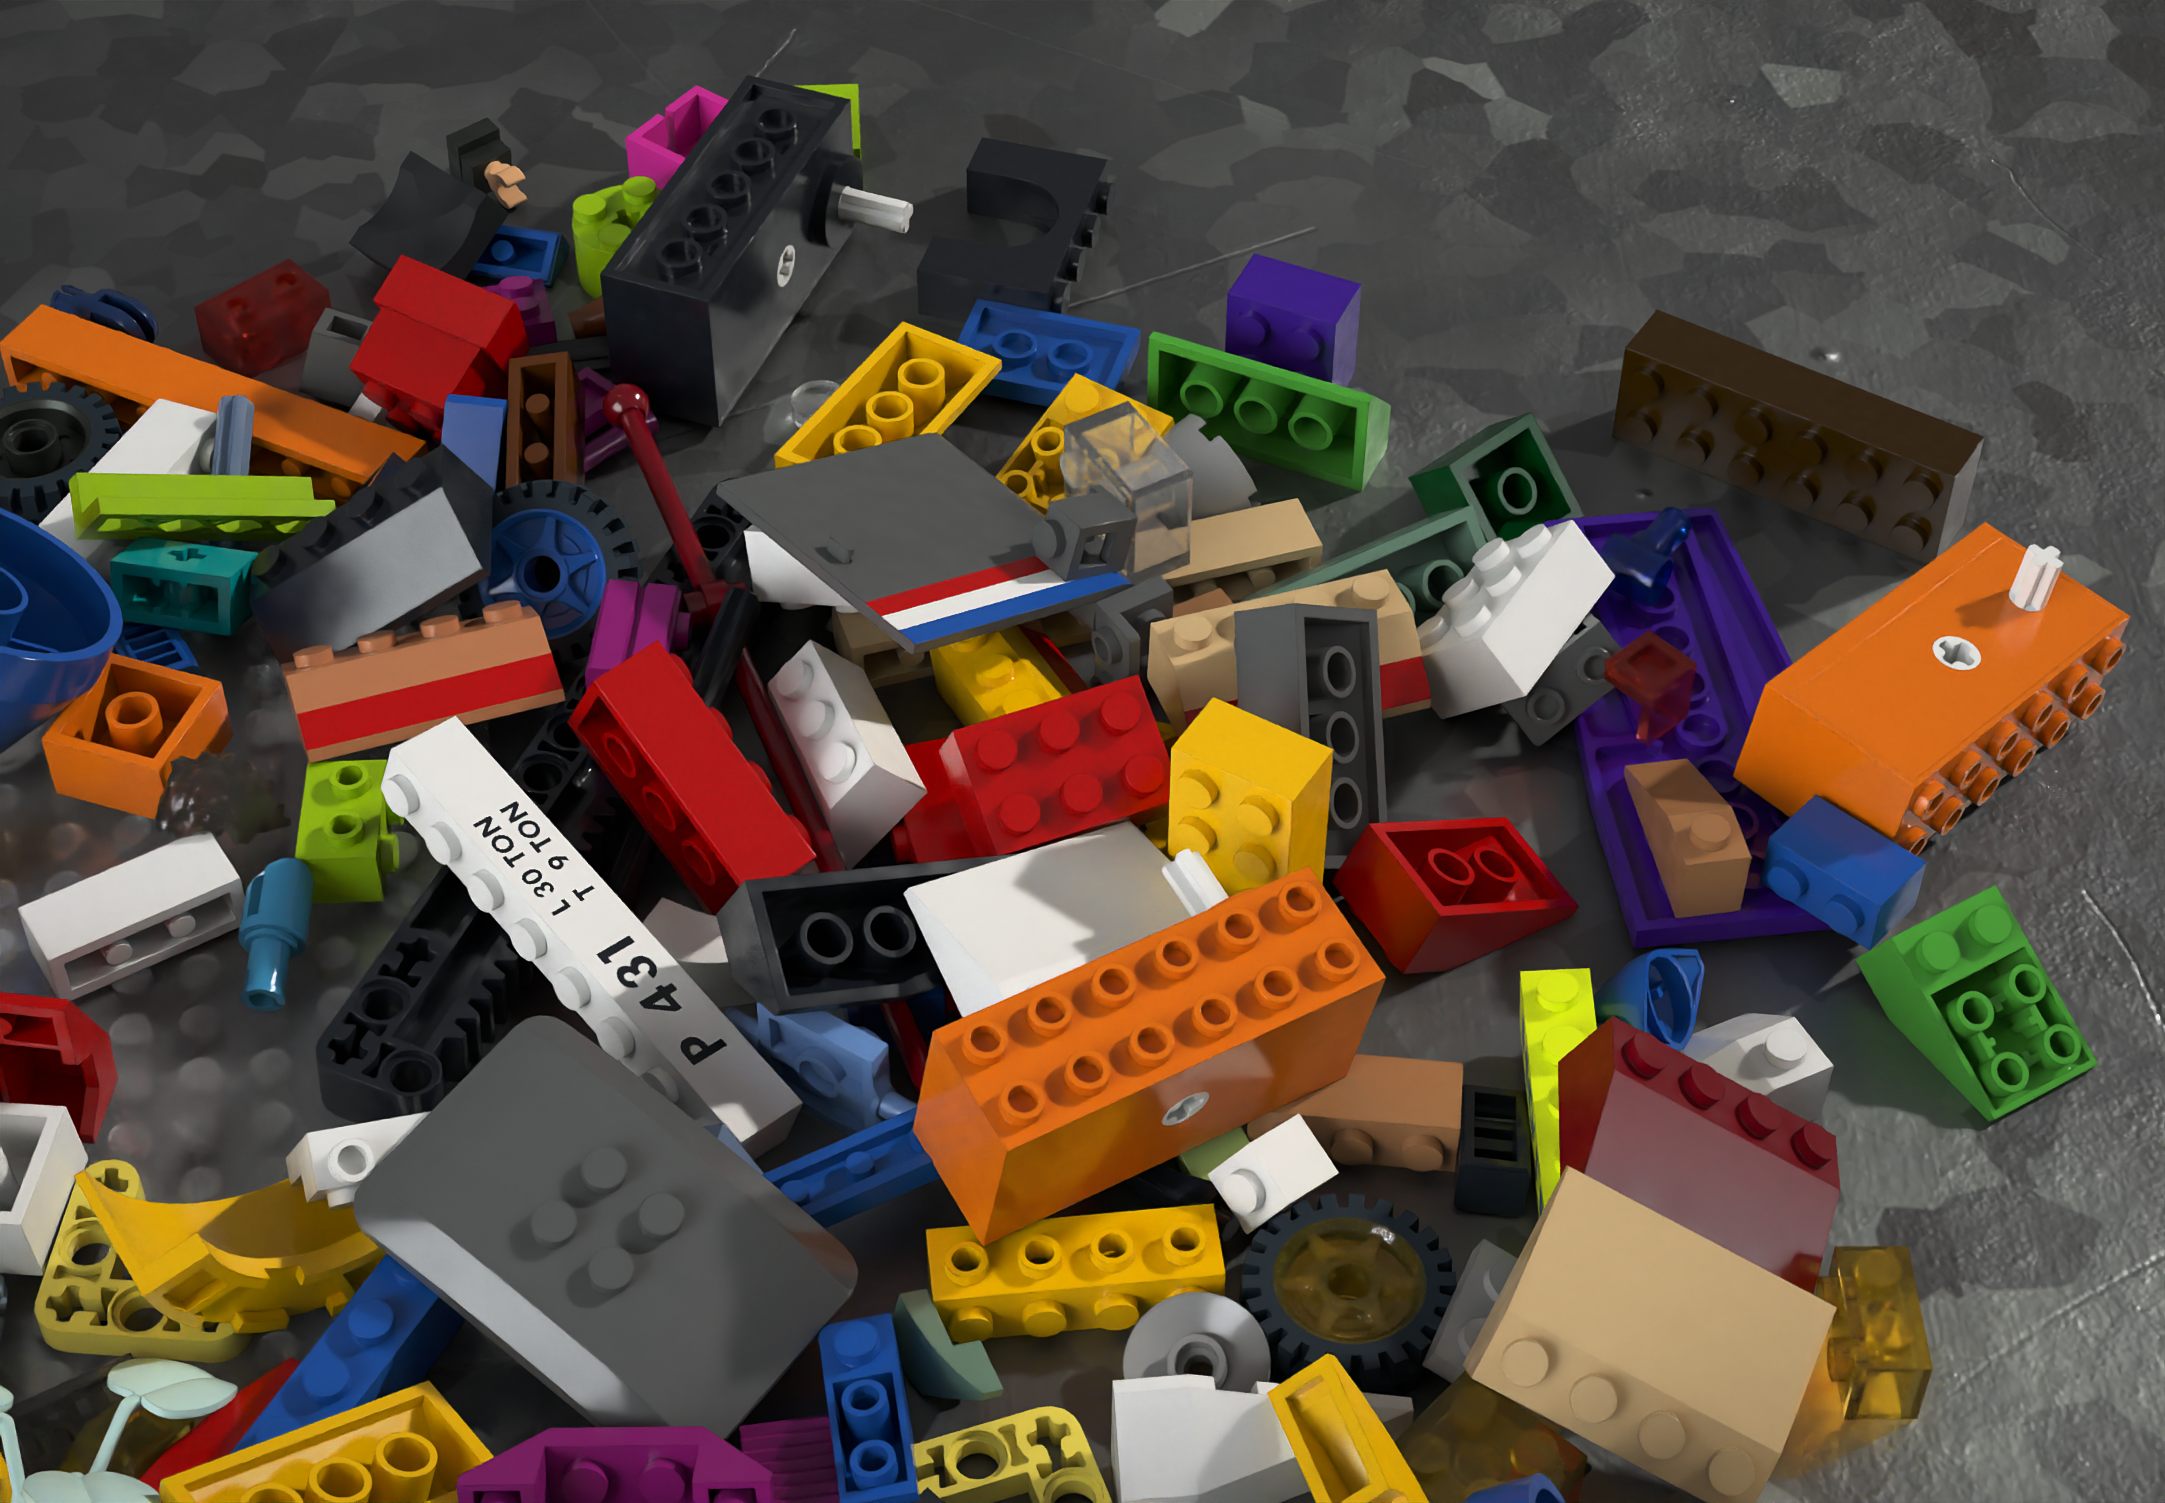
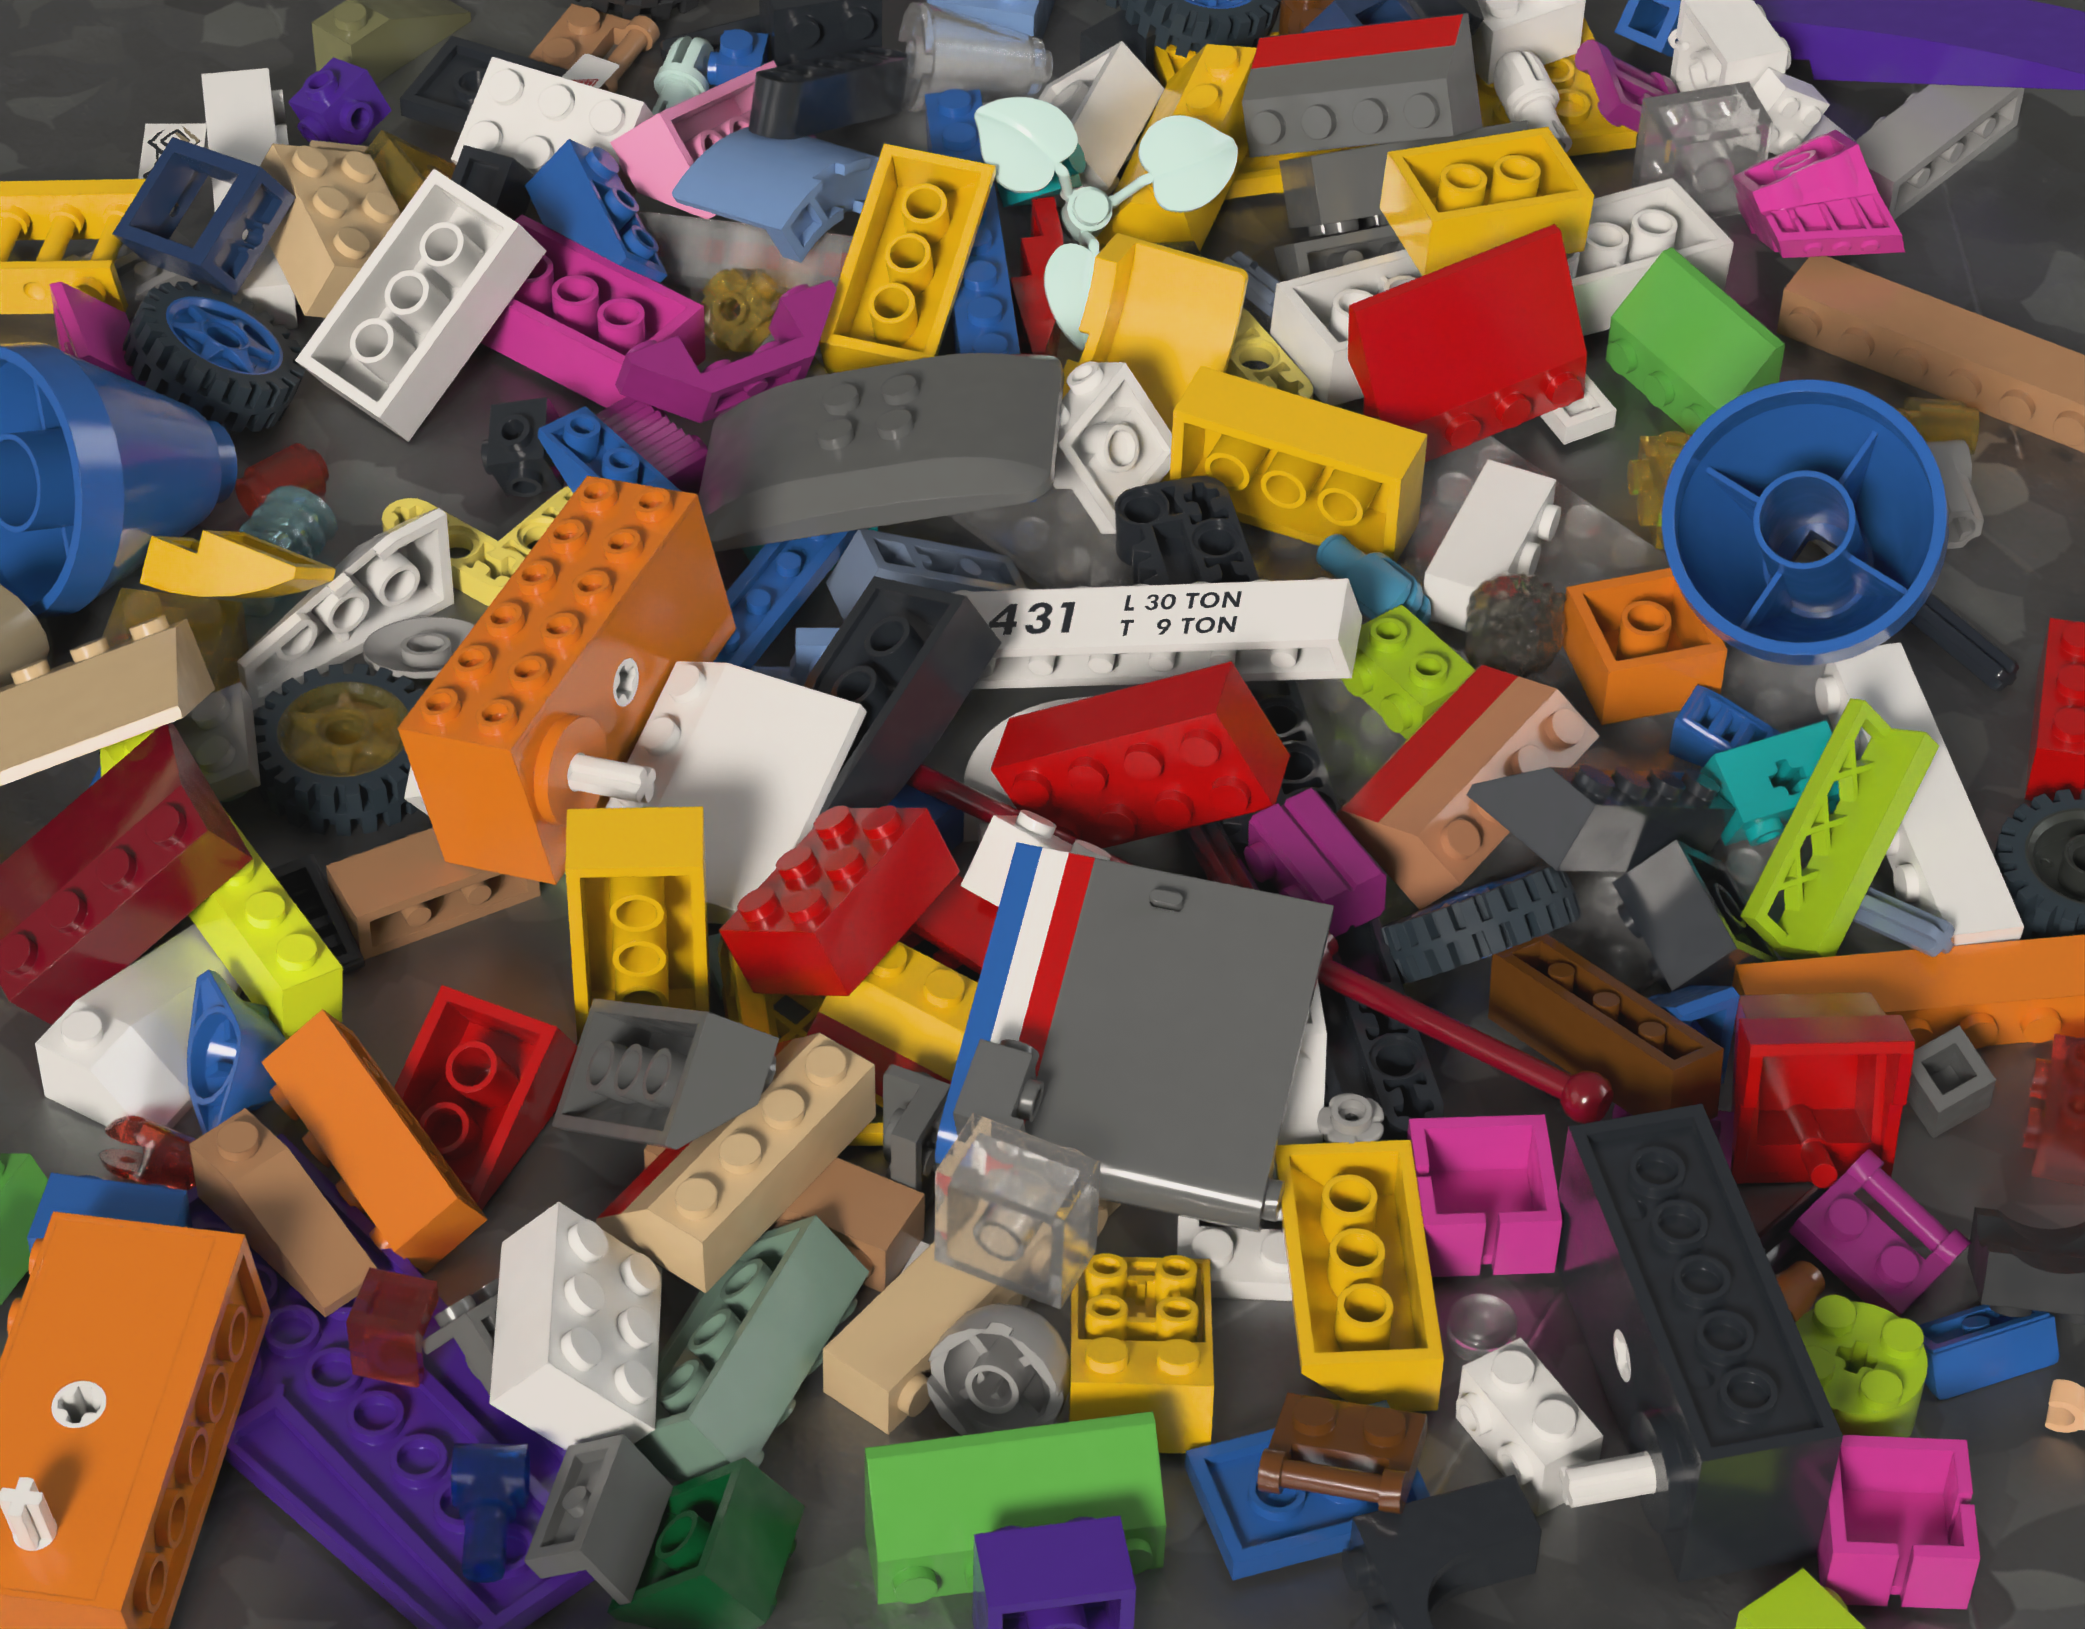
camera: 145 degrees right, 0 degrees up
none -> clear red piece [99,1115,198,1191]
none -> orange brick [261,1009,488,1273]
none -> dark grey panel [524,1434,673,1605]
none -> yellow brick [1170,366,1427,562]
none -> reddish brown plate [1257,1392,1427,1514]
none -> dark pink piece [1407,1114,1563,1277]
none -> white brick [1456,1337,1603,1516]

